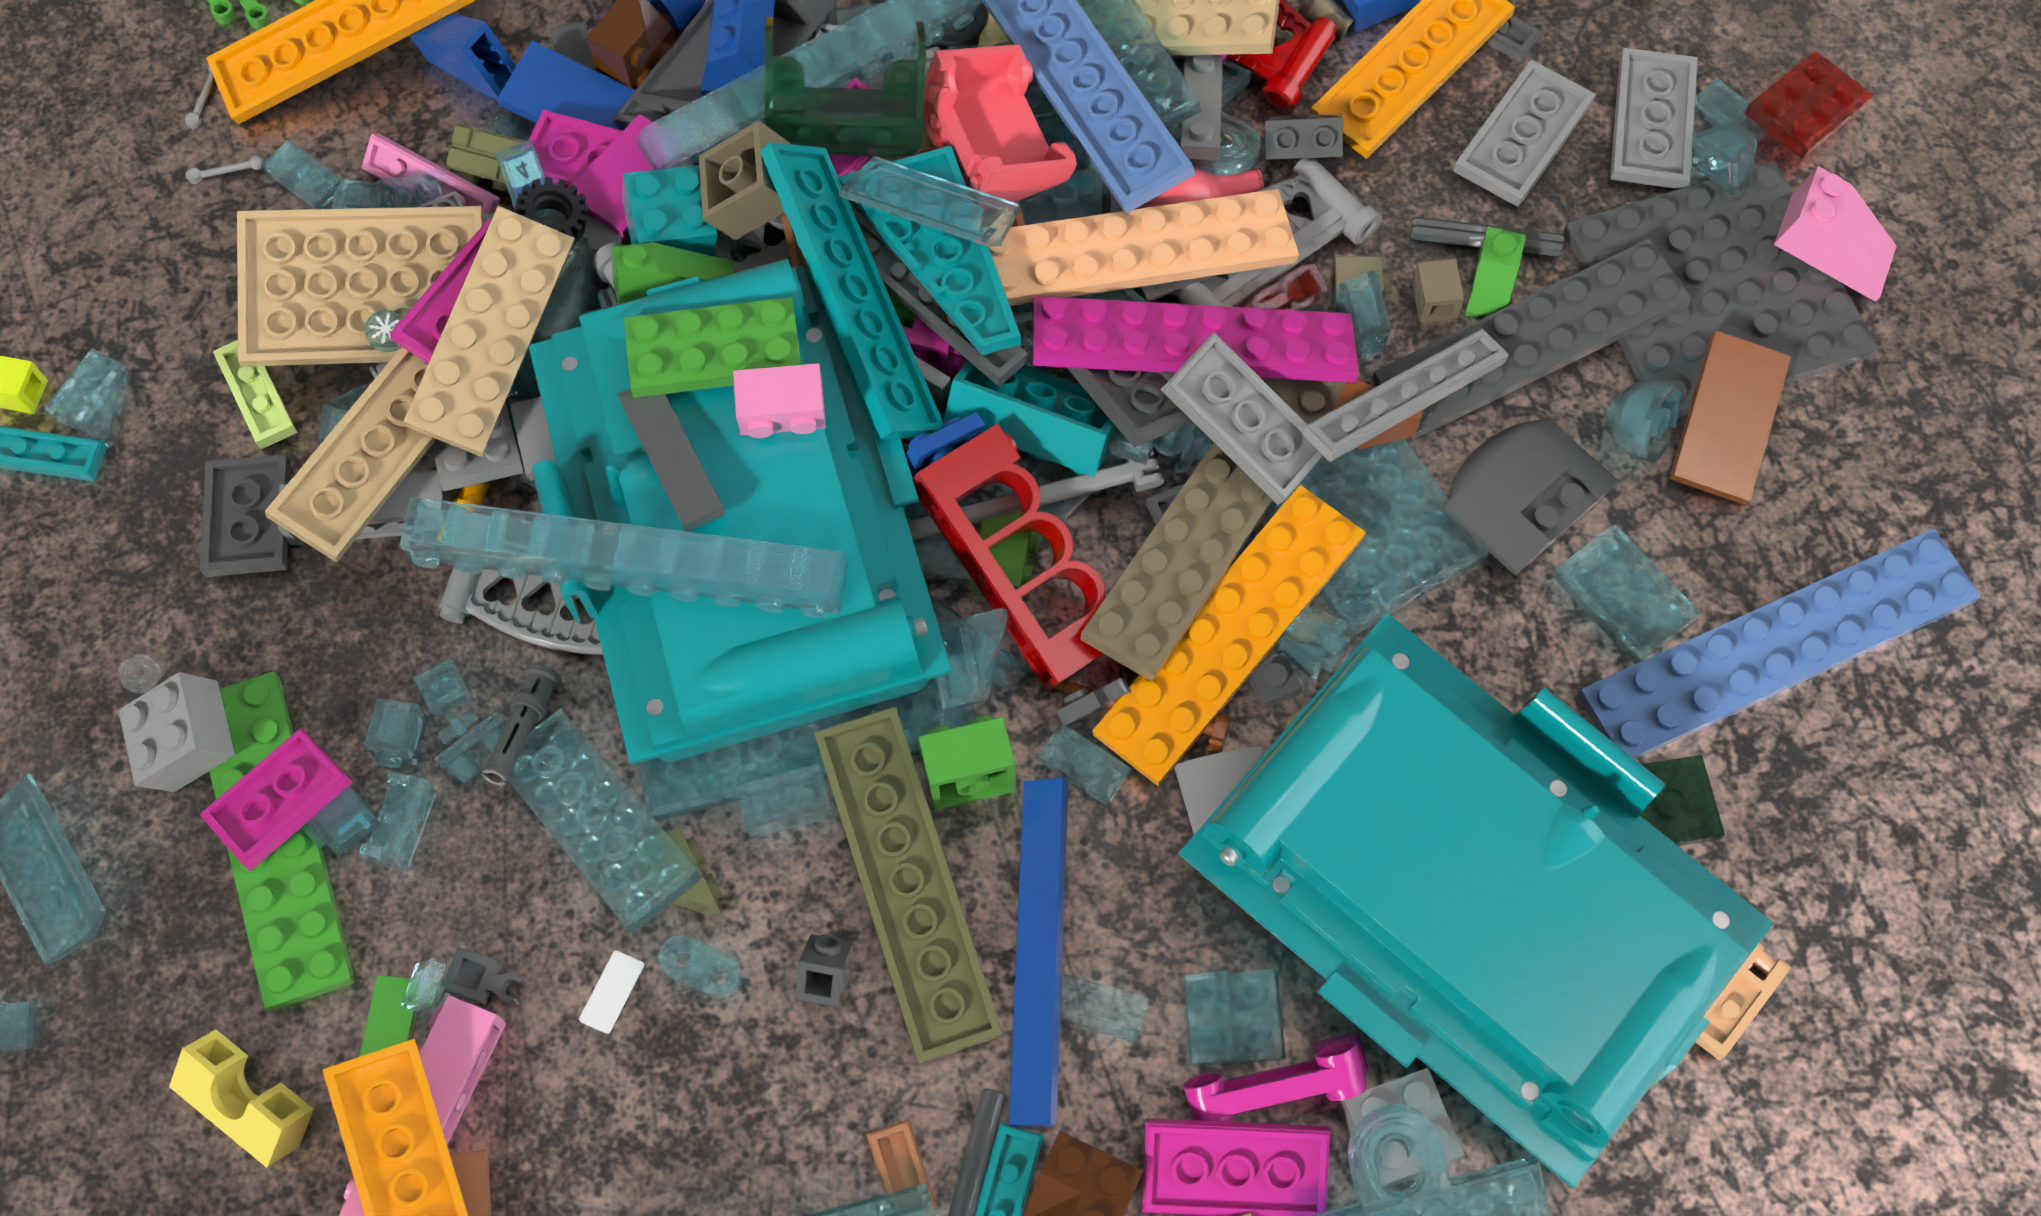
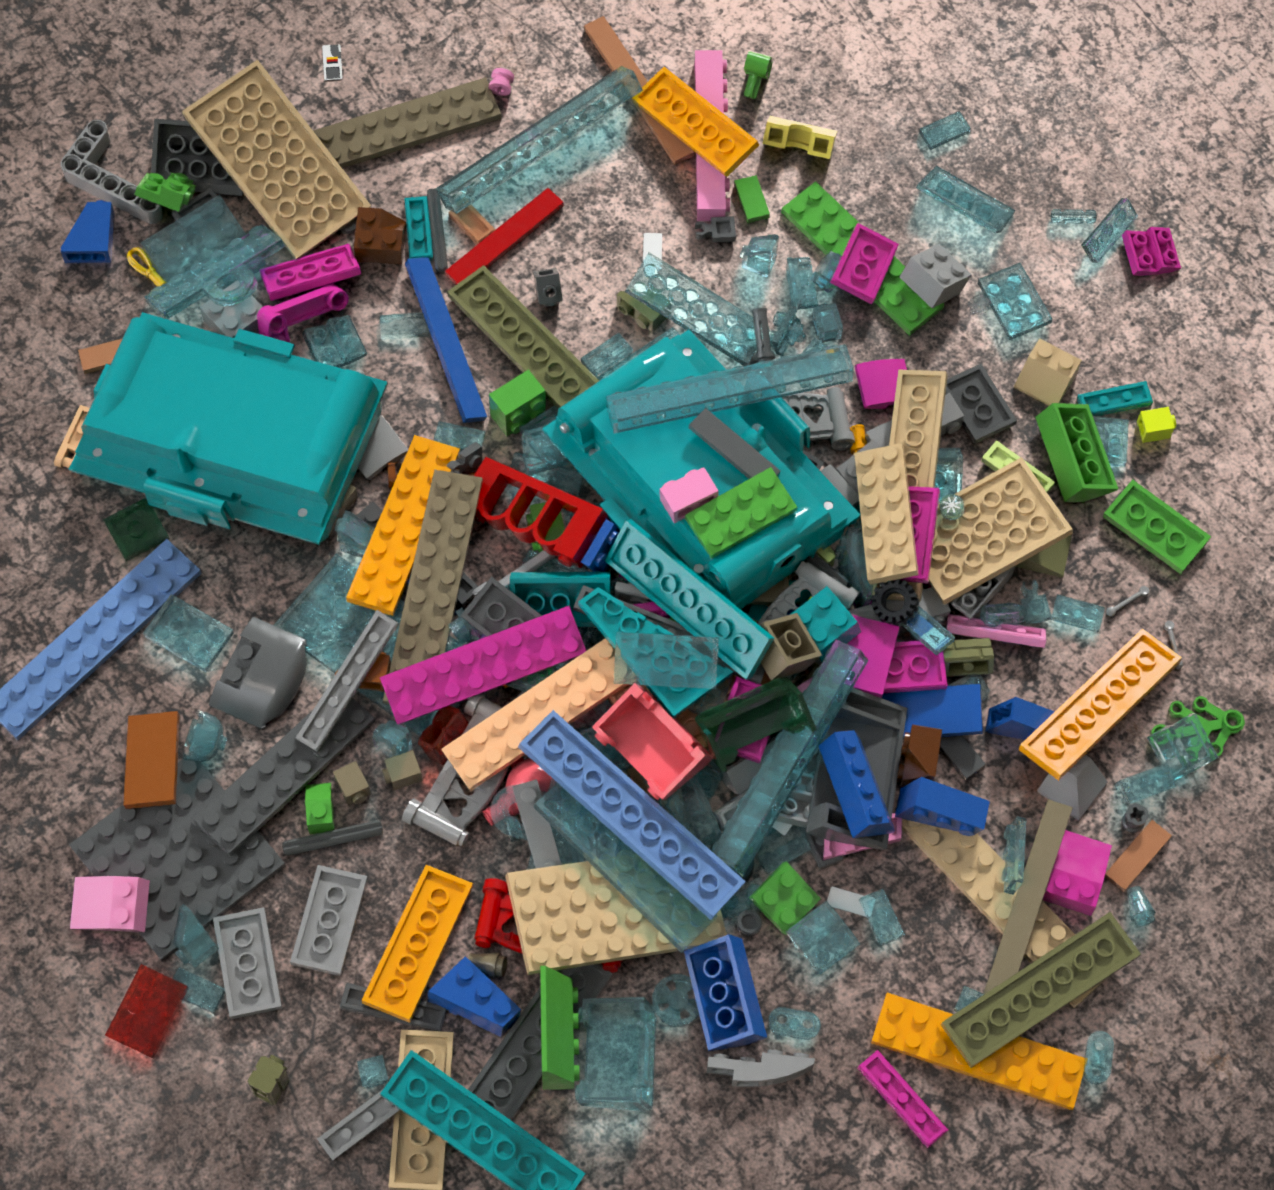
camera: 155 degrees right, 0 degrees up
clear light blue plate [401,958,446,1012] -> none
bright green slope [611,242,734,304] -> none
clear light blue plate [658,935,743,1000] -> none
light grey plate [1160,332,1323,505] -> none
dark grey brick [1265,113,1343,159] -> none
none -> nougat tile [78,339,122,374]
none -> red tile [445,188,564,285]
none -> clear light blue slope [740,234,779,278]
none -> dark pink slope [854,359,907,409]
none -> clear light blue plate [977,263,1053,340]
none -> tan slope [1014,338,1082,406]
none -> bright green slope [1035,403,1118,502]
none -> bright green plate [1103,479,1211,574]

